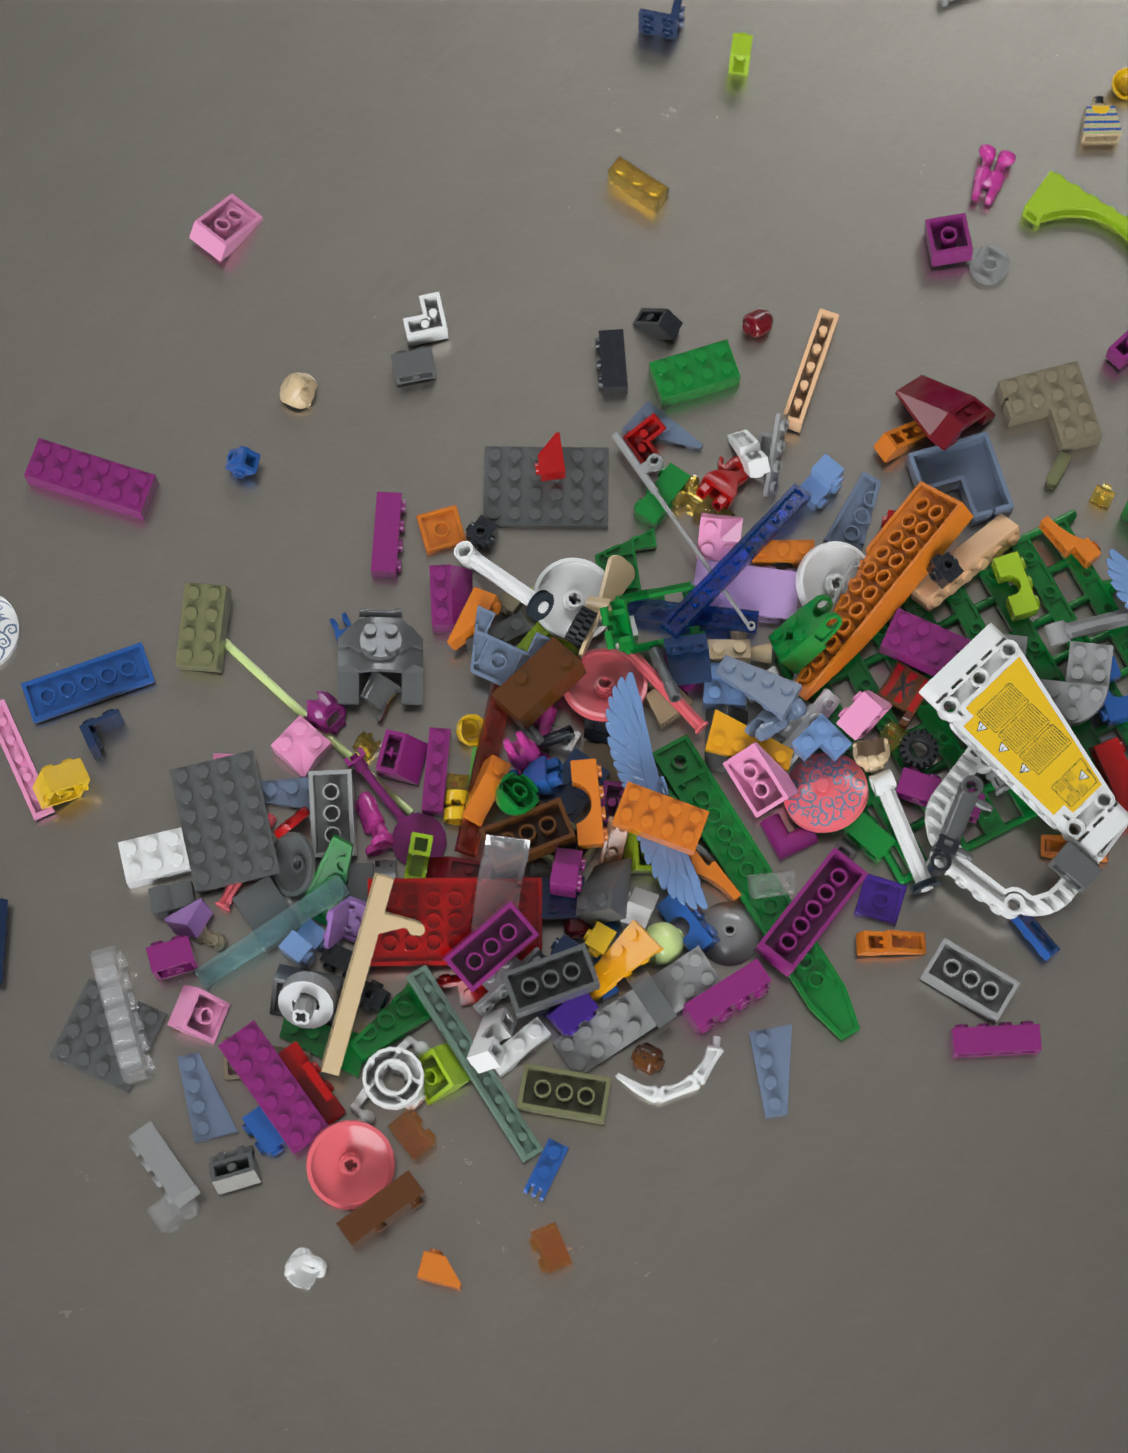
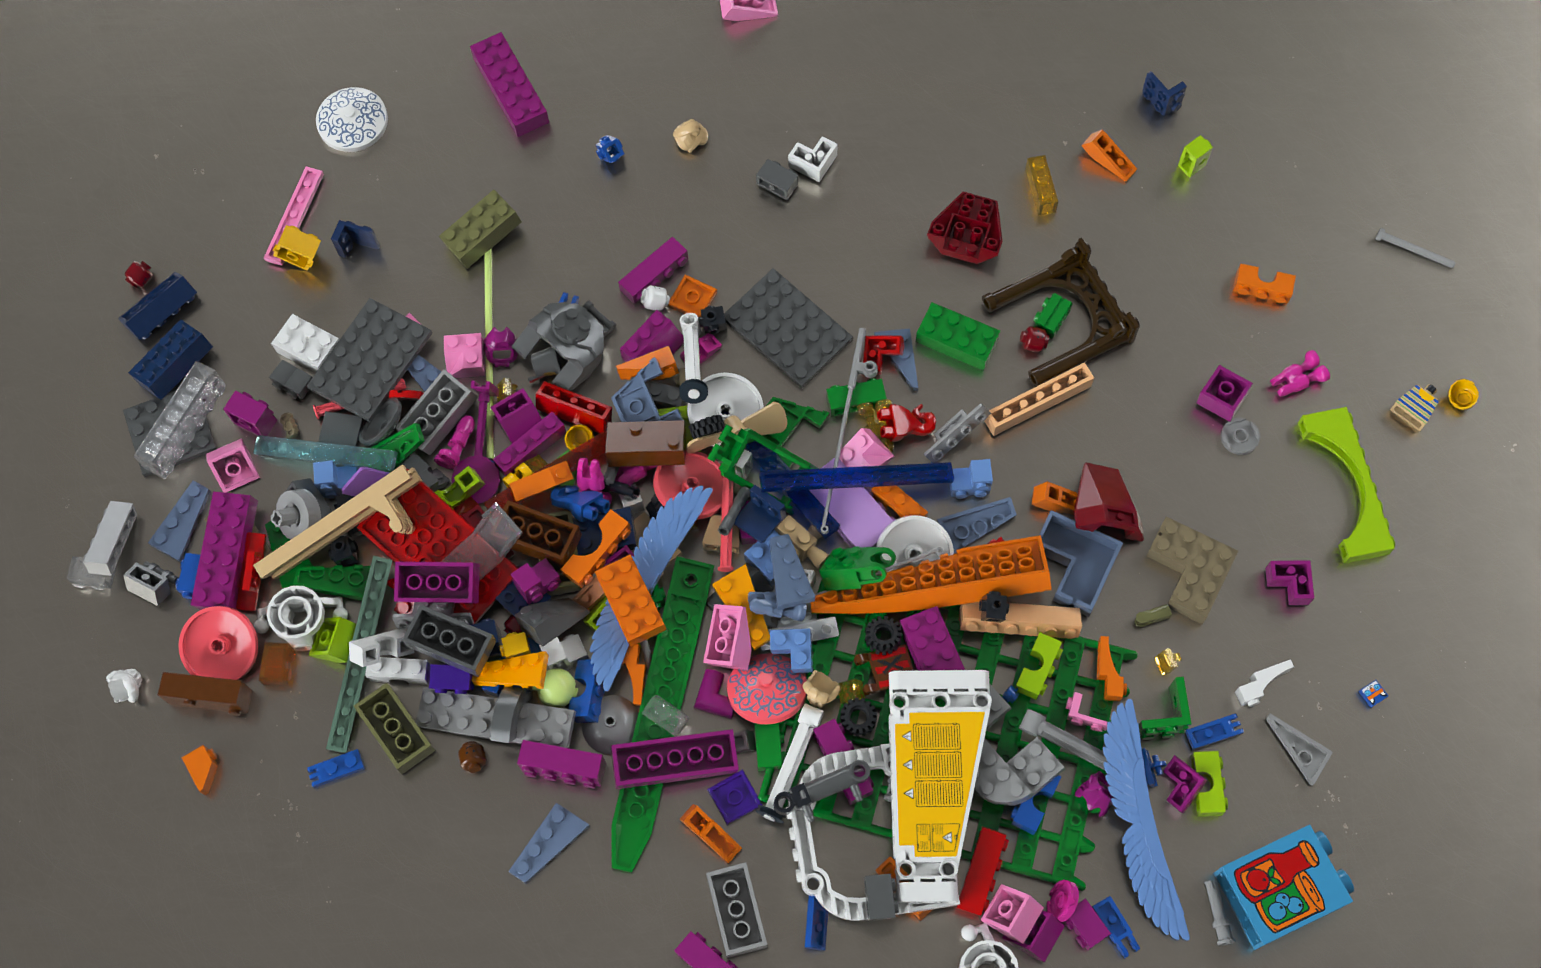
camera: 45 degrees right, 5 degrees down
blue plate [21,642,155,724] -> none
medium lavender slope [164,898,213,938] -> none
green cylinder [495,772,539,816] -> none
clear orange brick [528,1222,573,1276] -> none
red slope [534,432,566,482] -> none
black brick [595,329,628,396] -> none
white animal [615,1036,724,1103] -> none
black slope [632,308,683,340] -> none
white slope [727,429,770,478] -> none
bright pink slope [836,690,893,740] -> none
none -> dark blue brick [128,320,213,400]
none -> red brick [536,381,612,435]
none -> white head [641,285,670,311]
none -> dark pink slope [680,333,722,364]
none -> black tyre [865,616,902,655]
none -> dark red wedge [927,191,1003,264]
none -> dark brown arch [982,237,1140,387]
none -> blue plate [1002,685,1019,703]
none -> green brick [1033,293,1073,339]
none -> bright pink bracket [1065,692,1107,732]
none -> orange slope [1081,129,1137,182]
none -> orange arch [1233,263,1296,303]

